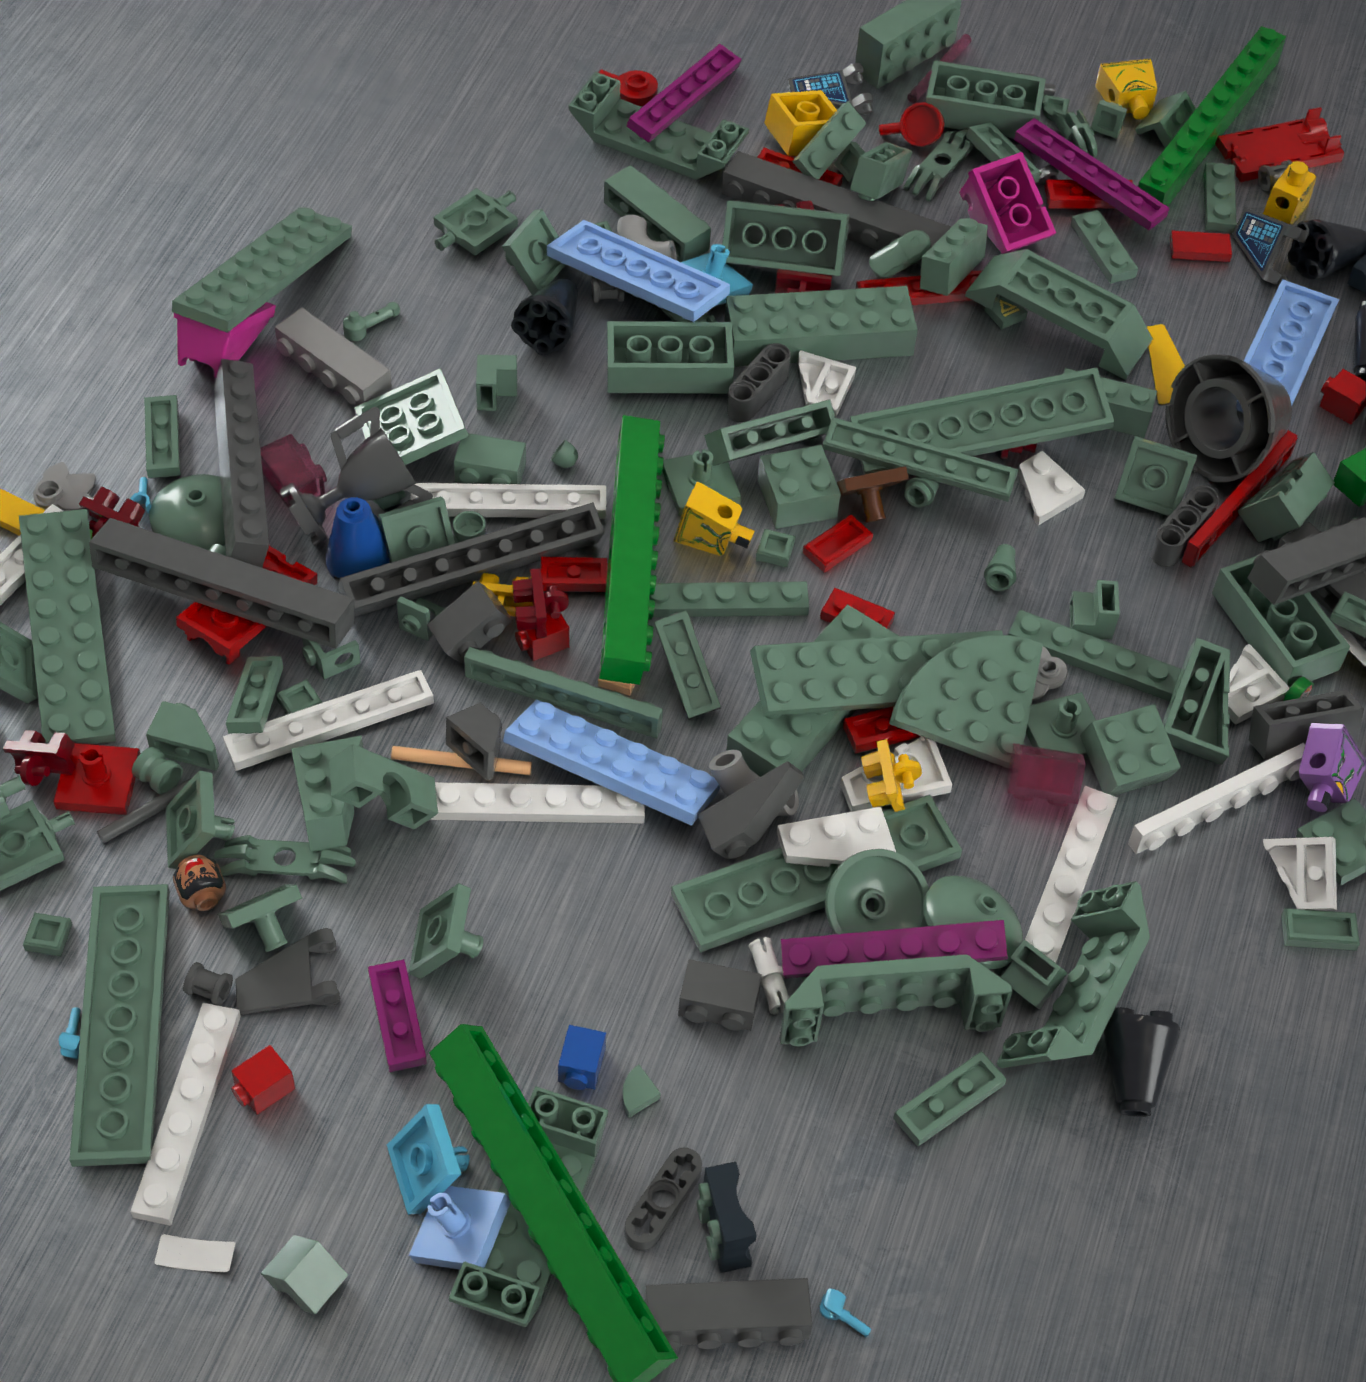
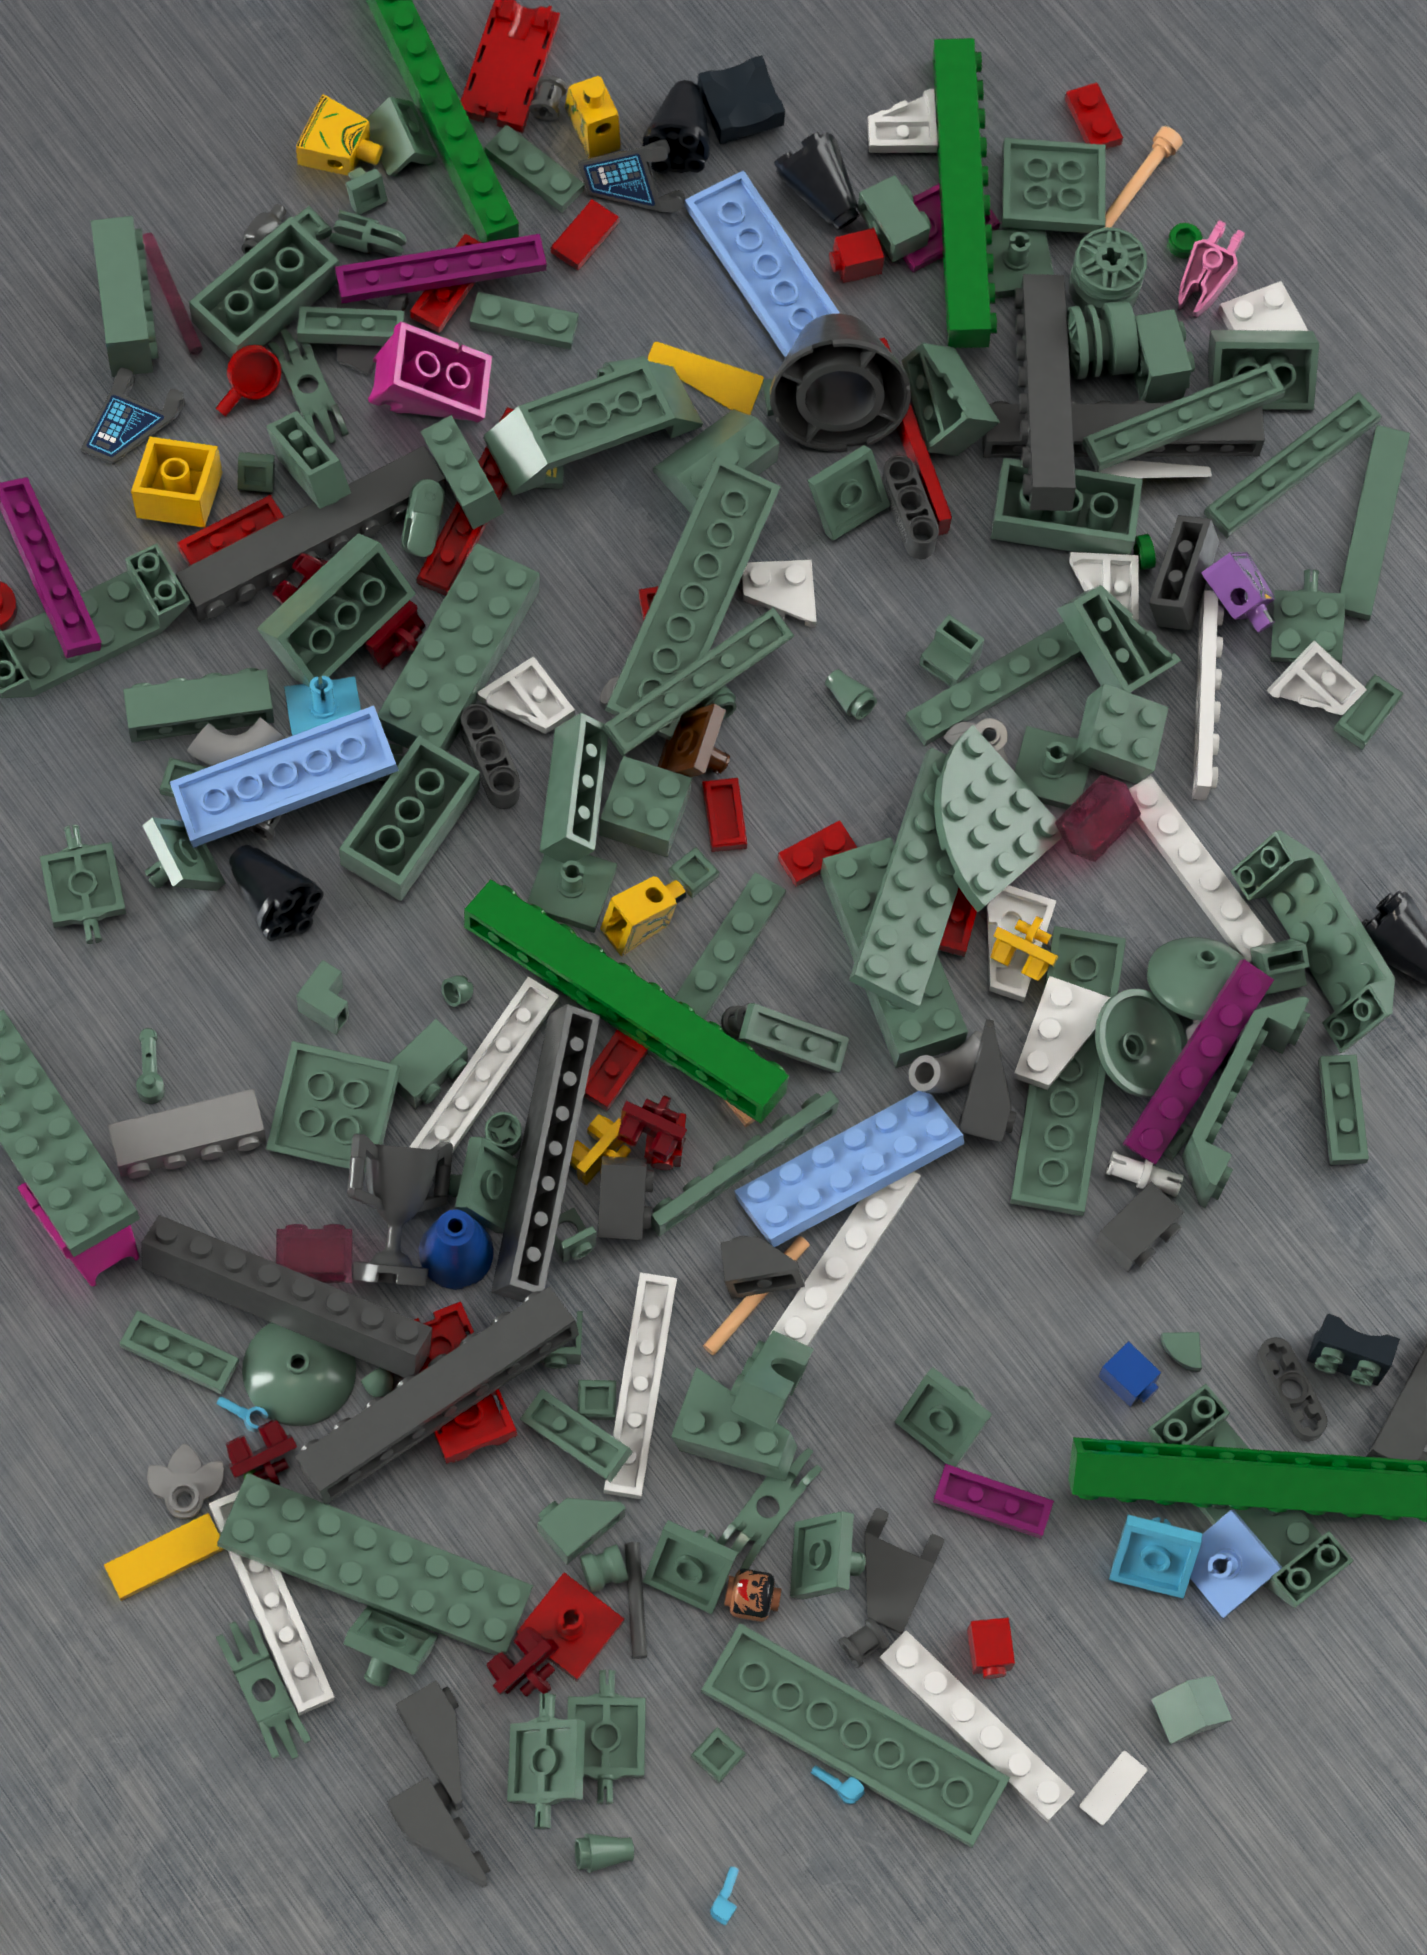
camera: 60 degrees left, 15 degrees up
sand green plate [792,101,867,179] -> none

